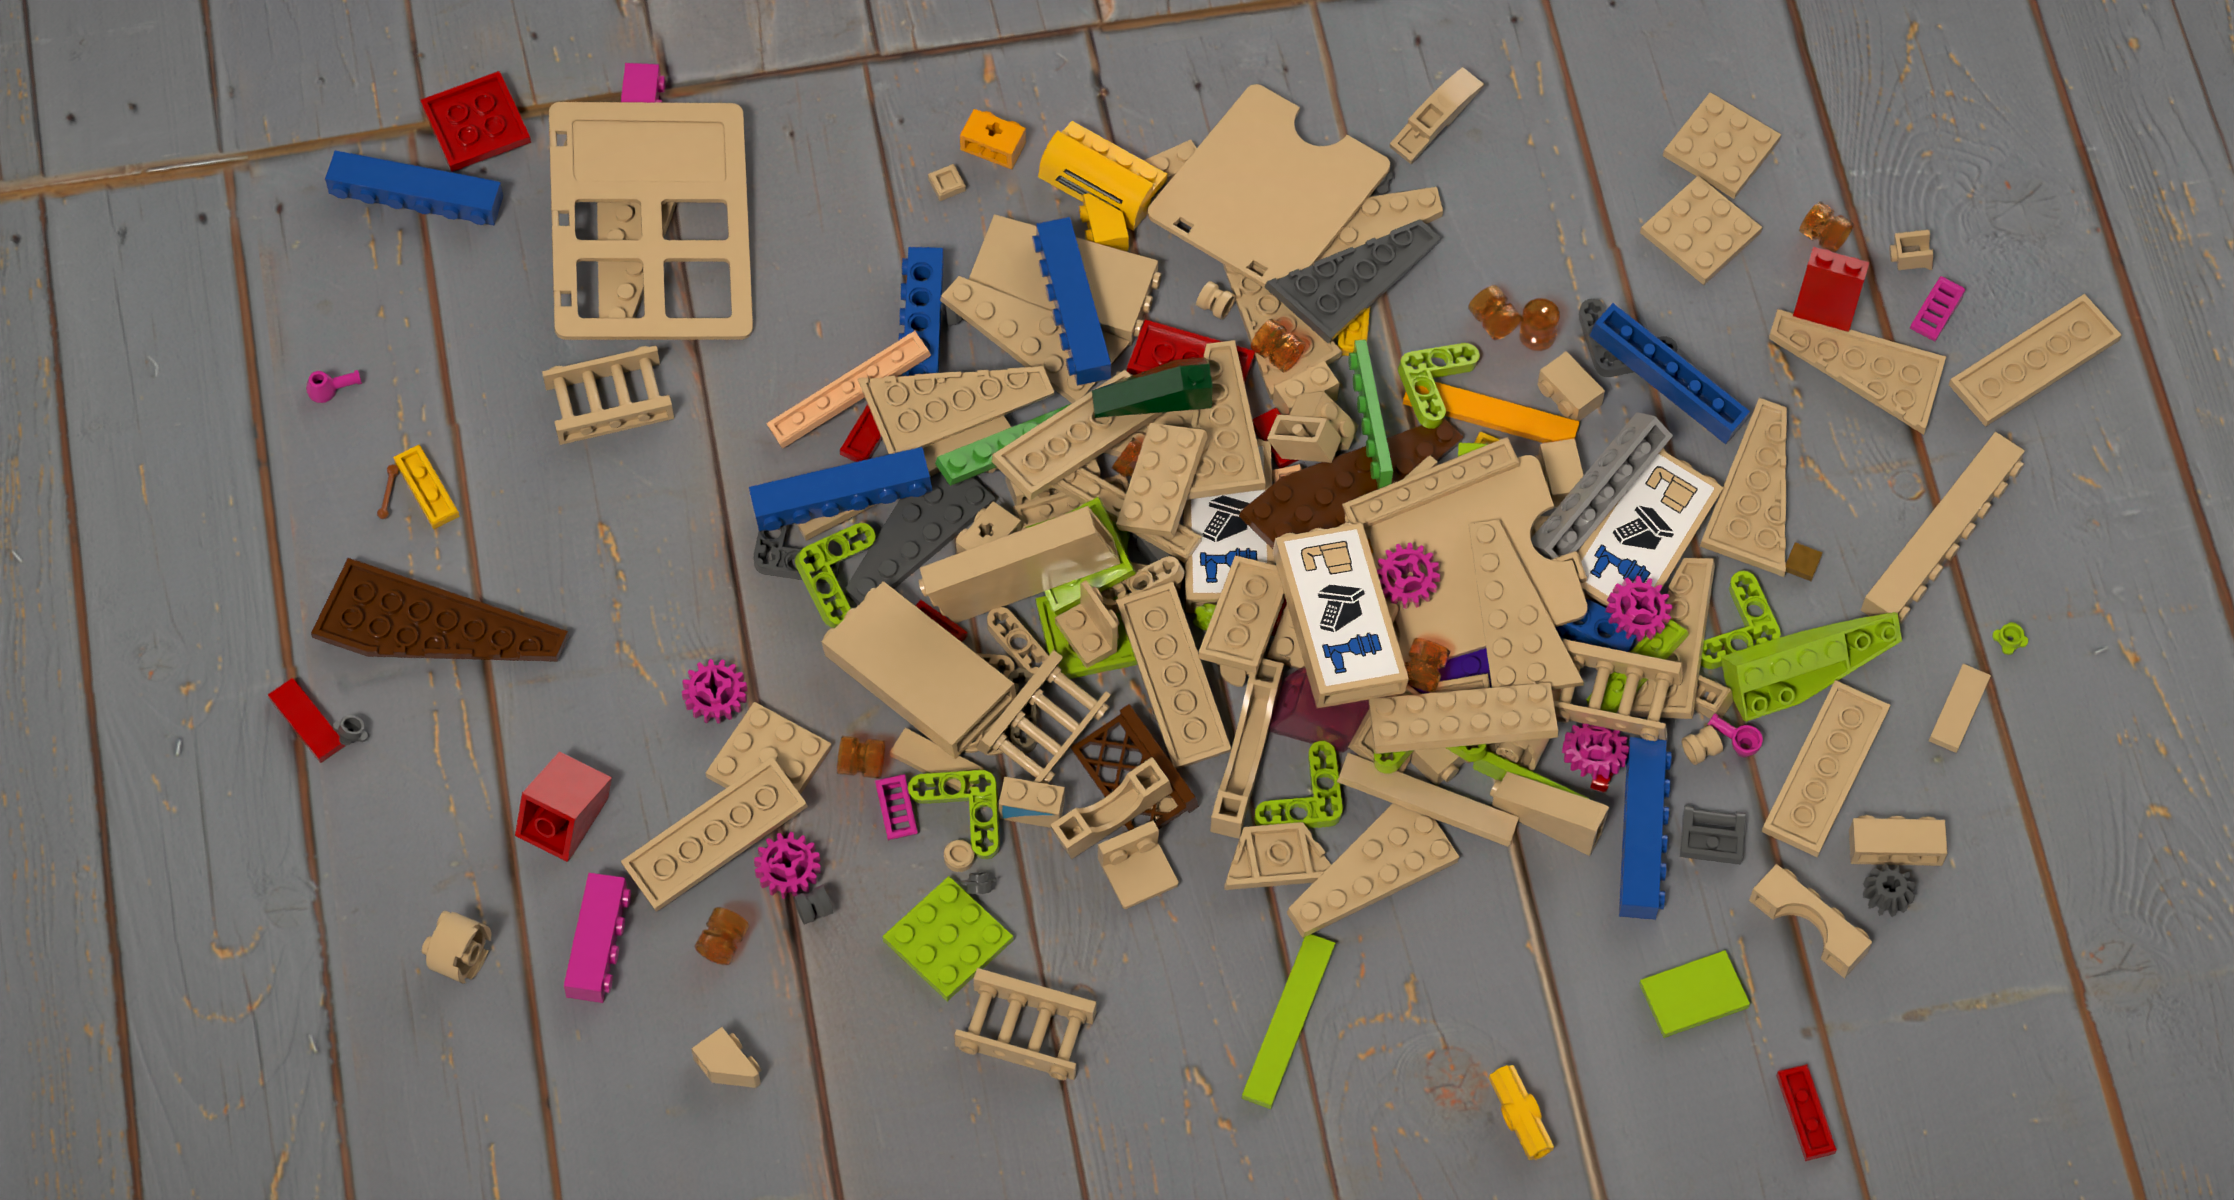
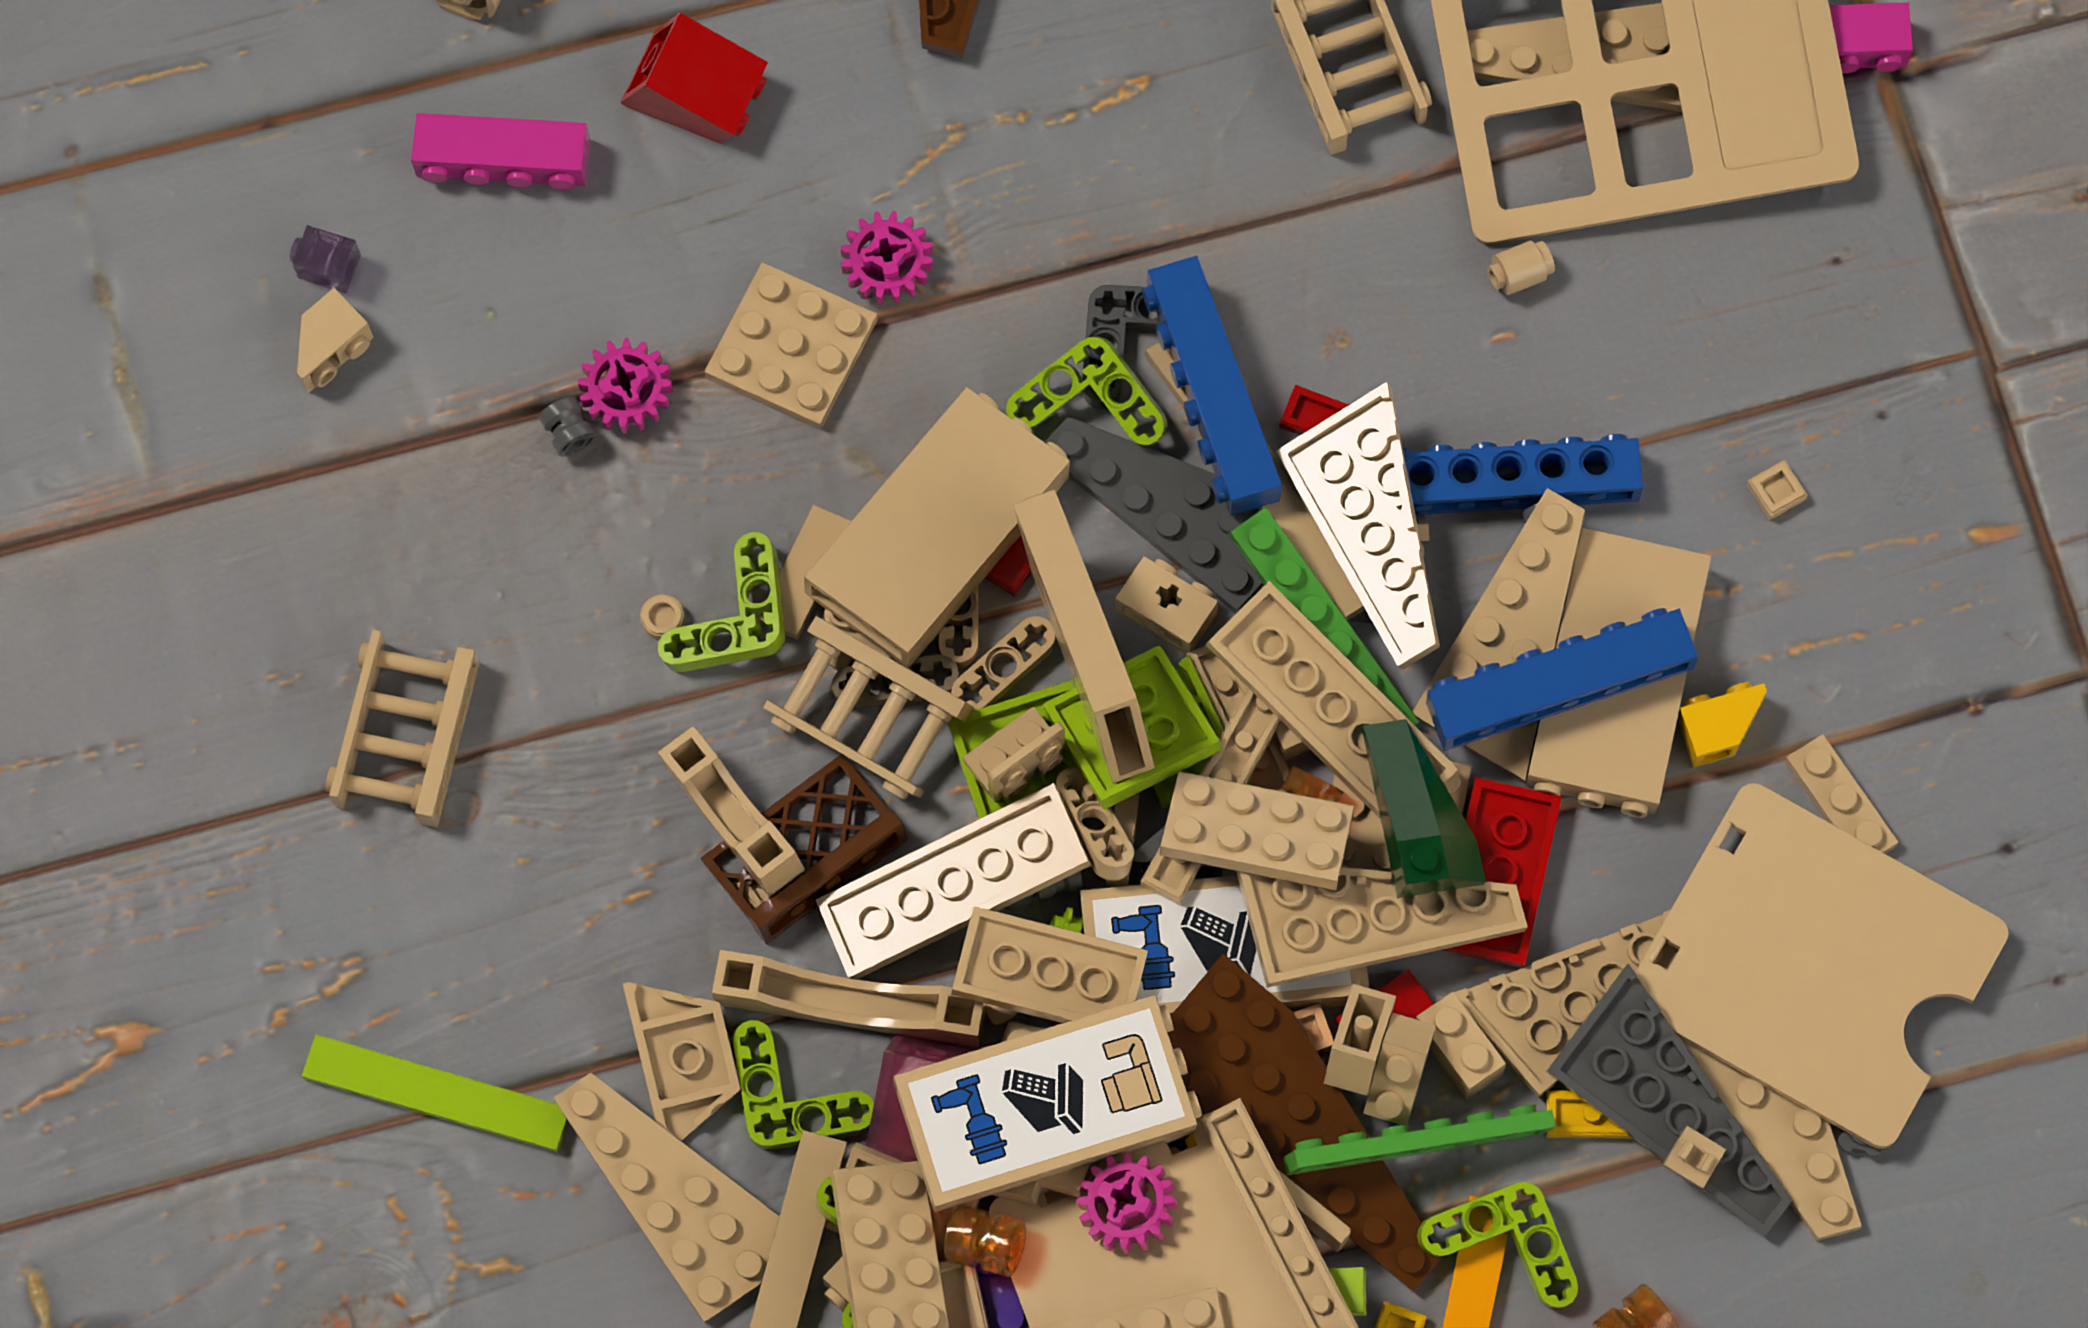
camera: 90 degrees right, 10 degrees up
tan plate [621,757,808,912] -> none
clear orange wheel [694,907,749,965] -> none
light nougat tile [766,331,931,449] -> none
clear orange wheel [837,735,885,779] -> none
dark pink slope [875,774,918,841] -> none
lime plate [882,876,1014,1002] -> none
light orange brick [960,109,1026,170] -> none
dark grey plate [961,872,997,894] -> none
tan brick [999,777,1065,828] -> none
yellow brick [1038,121,1168,231] -> none
tan bracket [1098,820,1178,909] -> none
tan wheel [1196,281,1236,320] -> none
clear orange wheel [1251,318,1306,373] -> none
tan slope [1390,67,1484,164] -> none
none -> clear purple brick [290,225,361,293]
none -> tan brick [1487,241,1555,295]
none -> tan tile [1662,1126,1726,1189]

